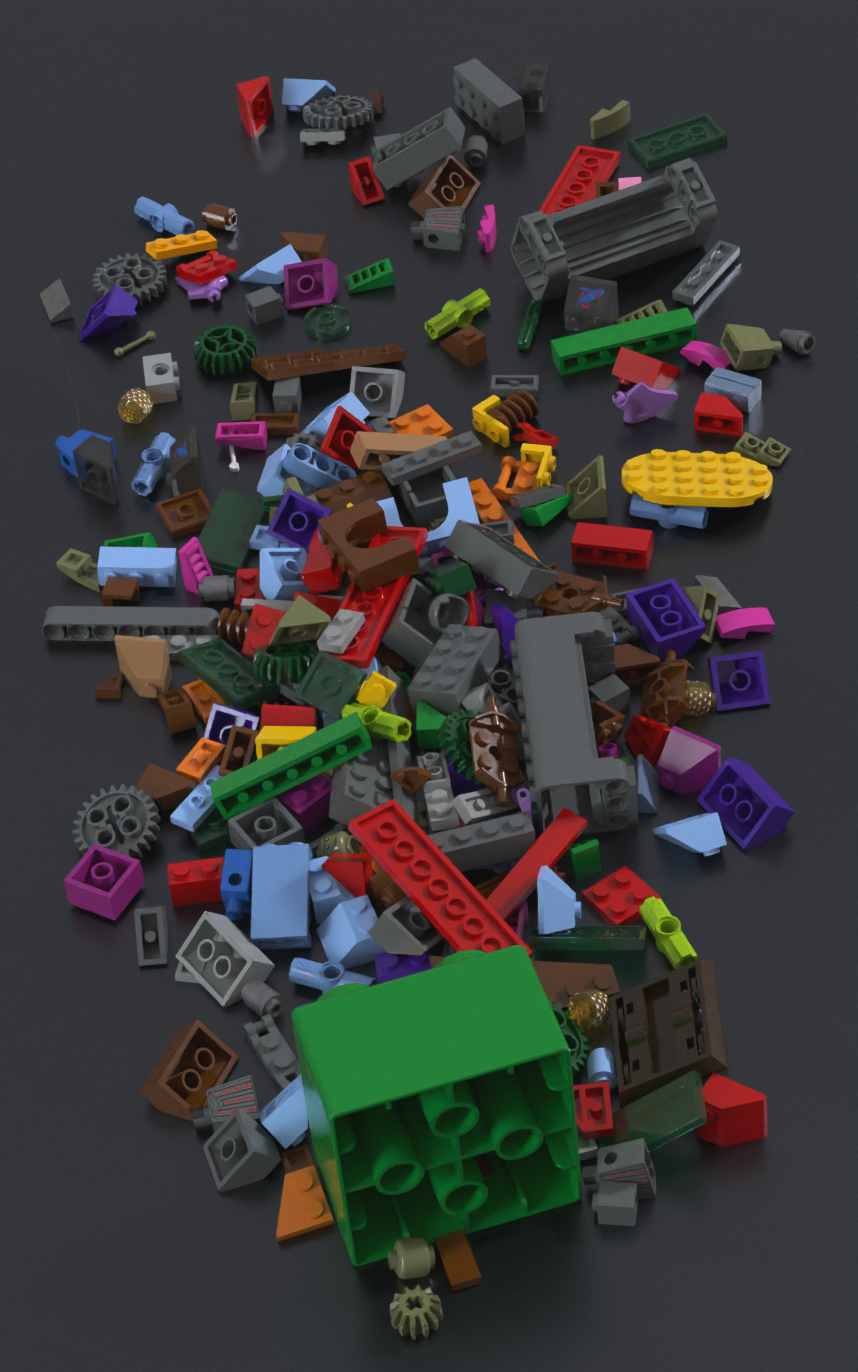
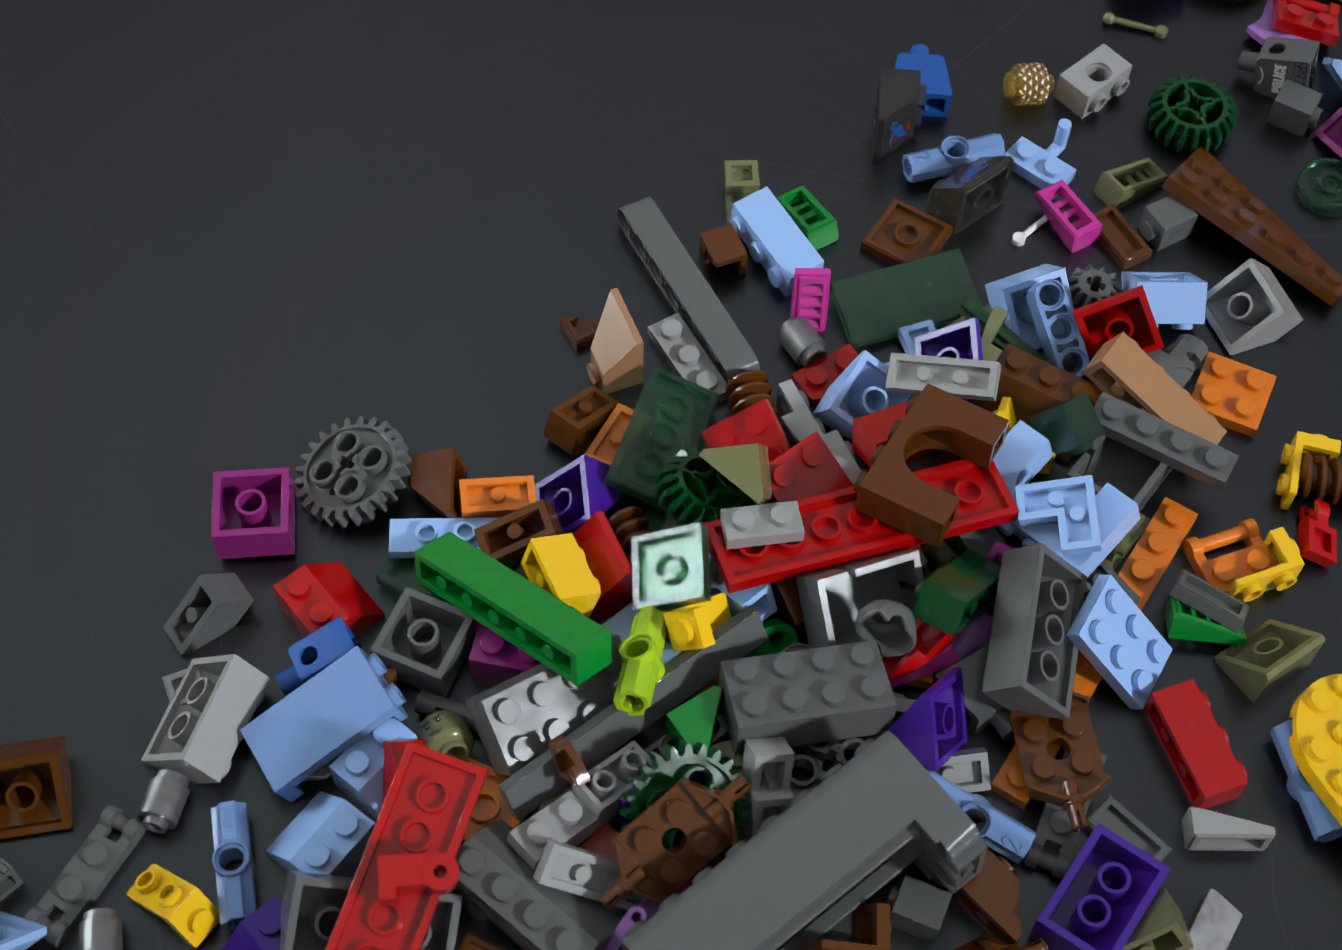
camera: 50 degrees right, 15 degrees up
none -> red leg [378,852,460,905]
none -> light grey plate [885,353,1001,401]
none -> light blue plate [1001,119,1077,189]
none -> clear green slope [1014,393,1105,455]
none -> light blue plate [1015,475,1102,556]
none -> light blue plate [1067,574,1173,709]
none -> light grey slope [1182,807,1276,851]
none -> dark grey torso [1238,37,1320,99]

